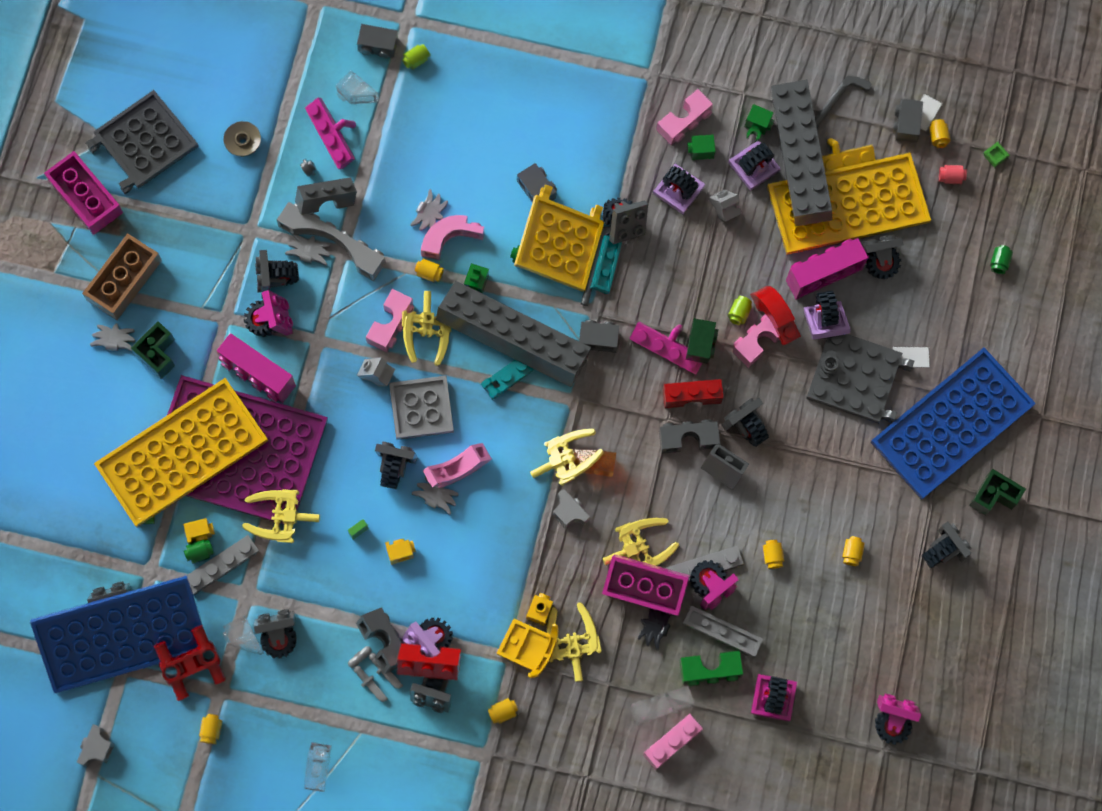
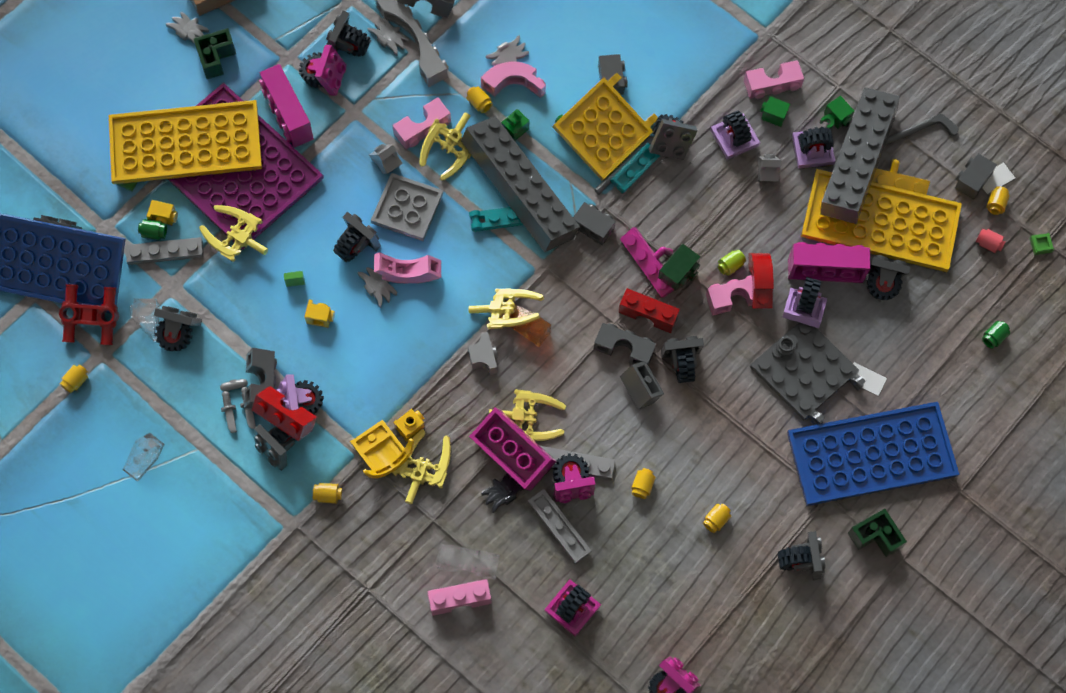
camera: 30 degrees right, 5 degrees down
green arch [679,651,743,687] -> none

